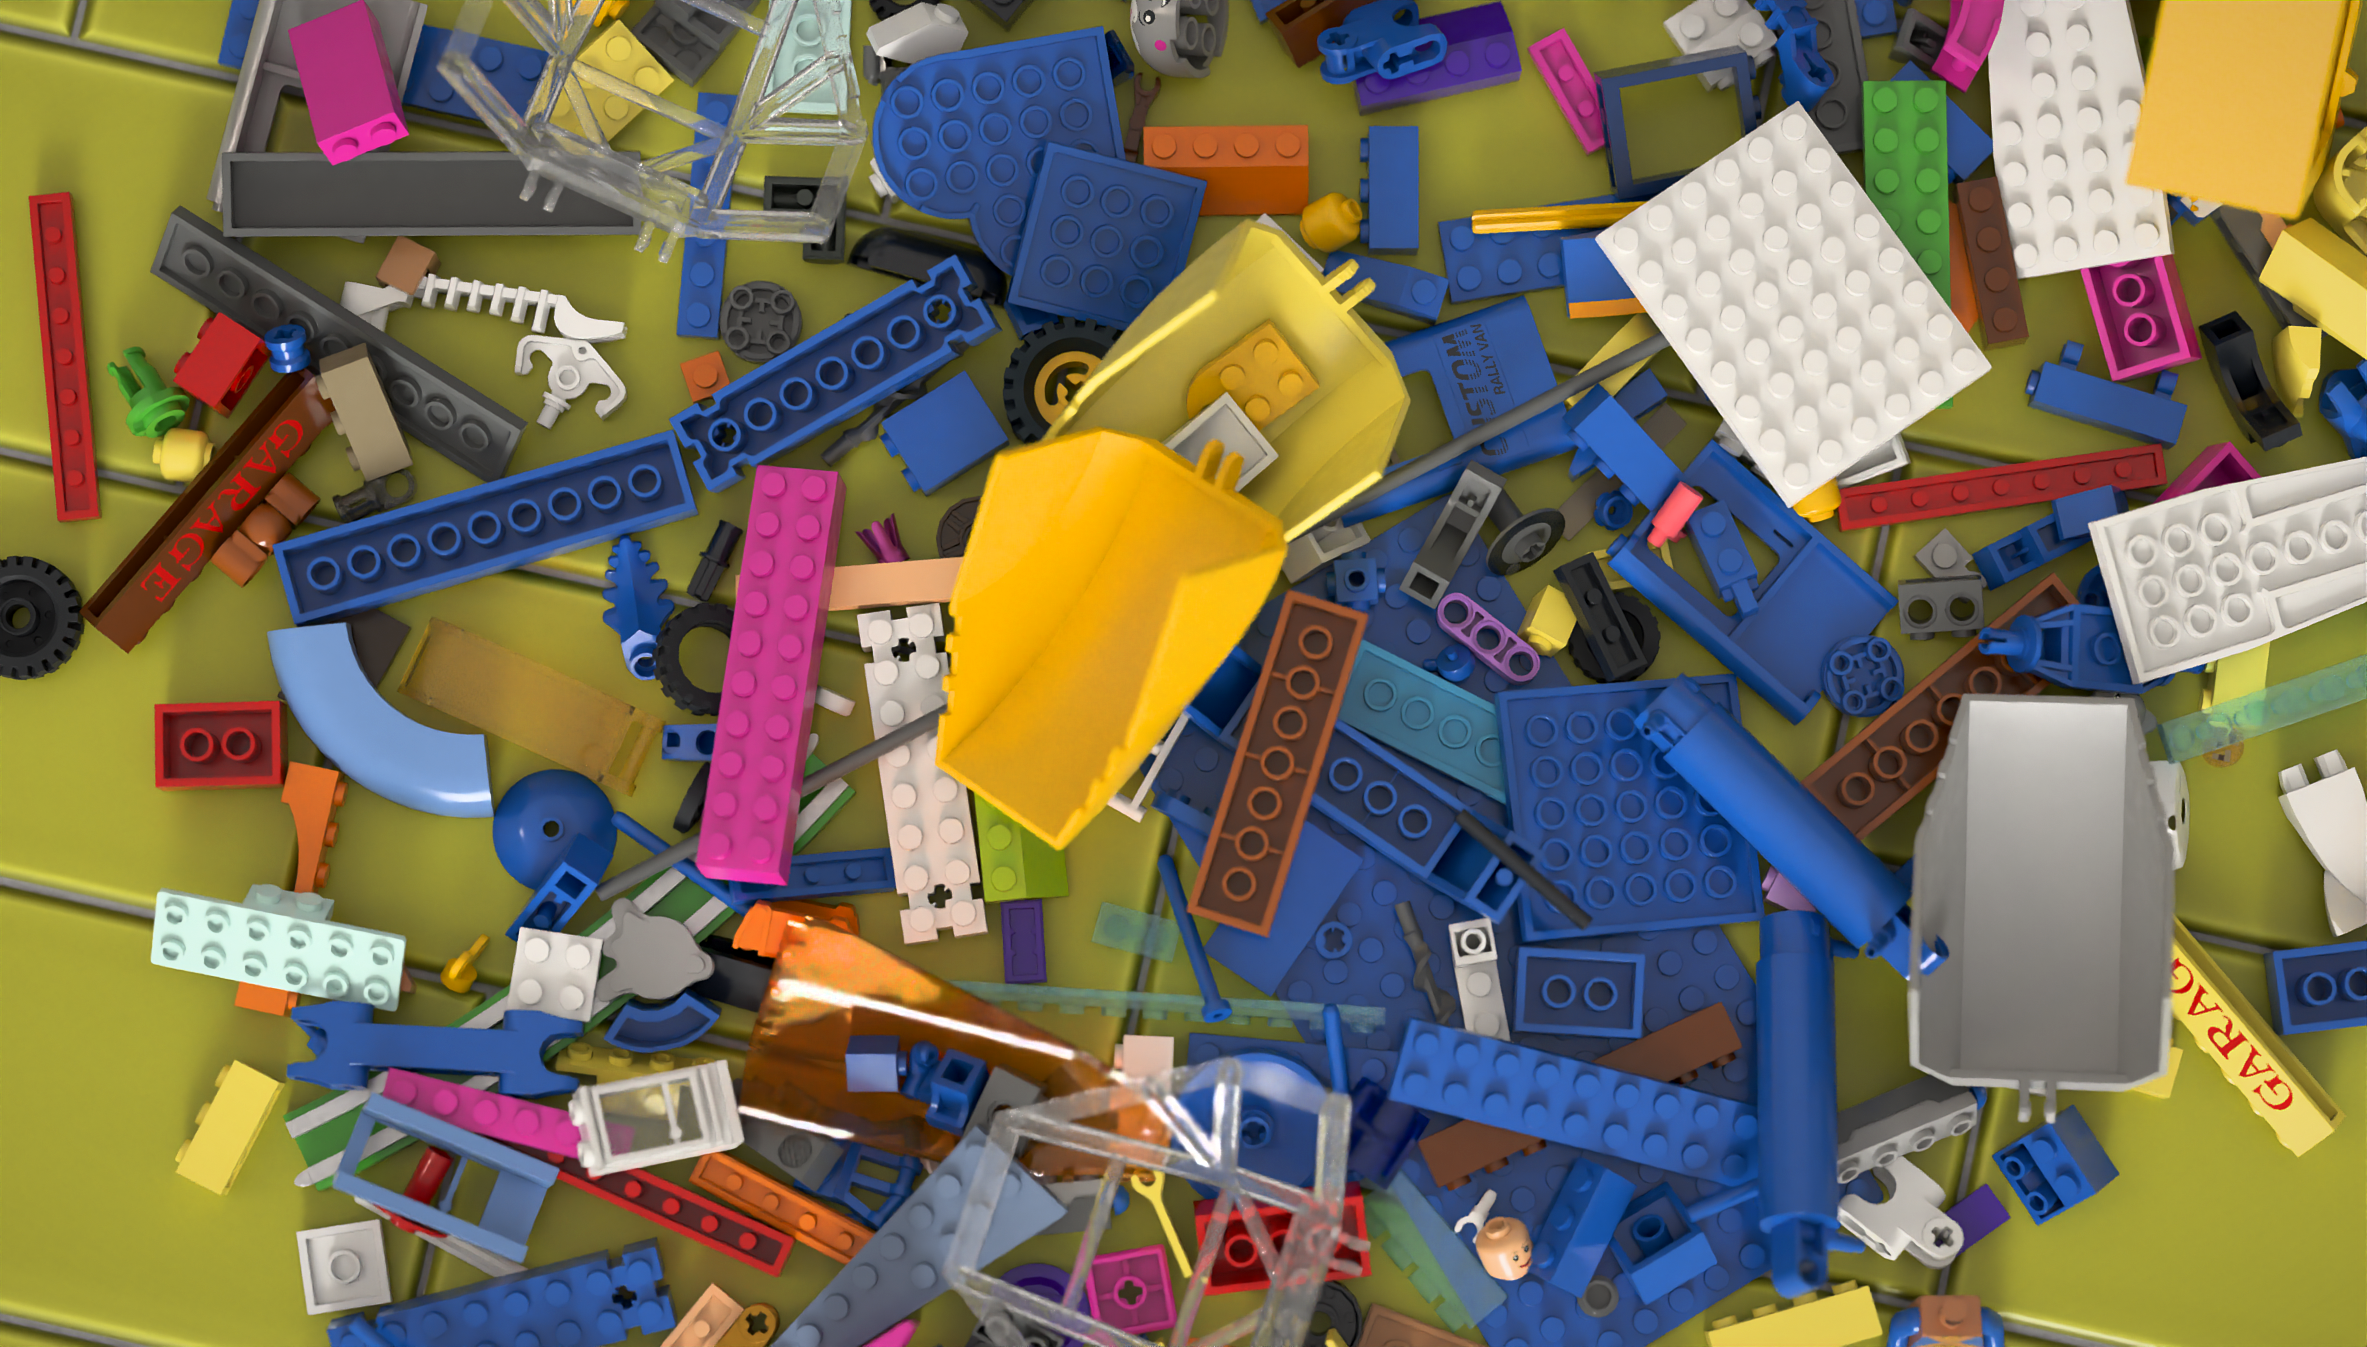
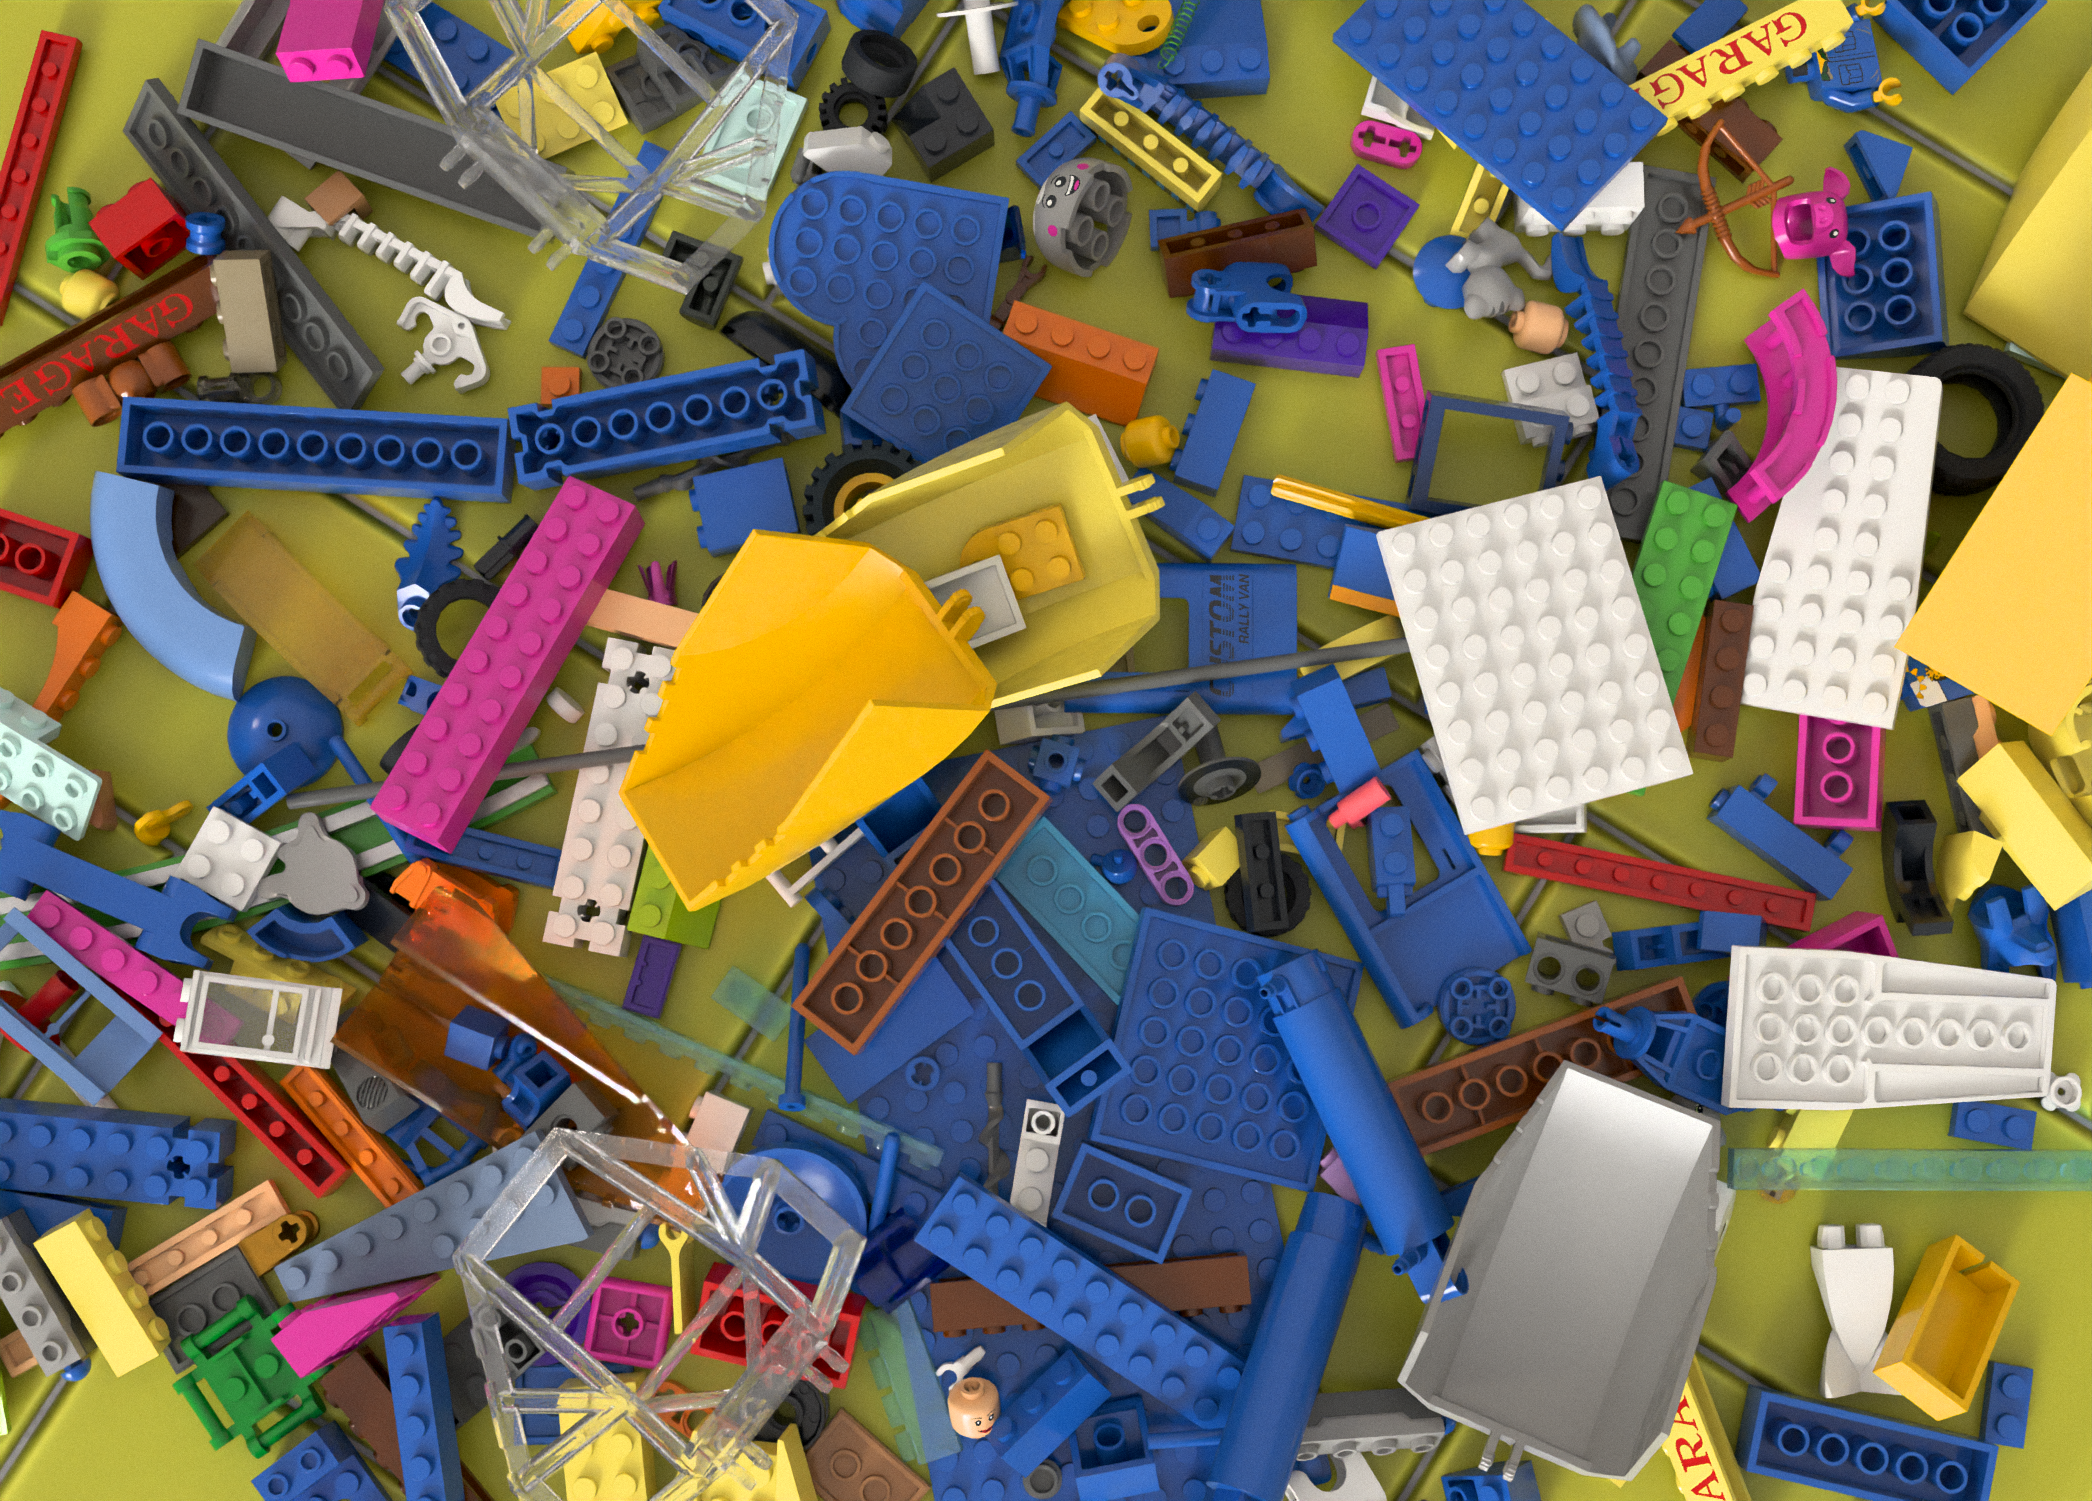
camera: 25 degrees right, 0 degrees up
black piece [1454,808,1593,931] -> none

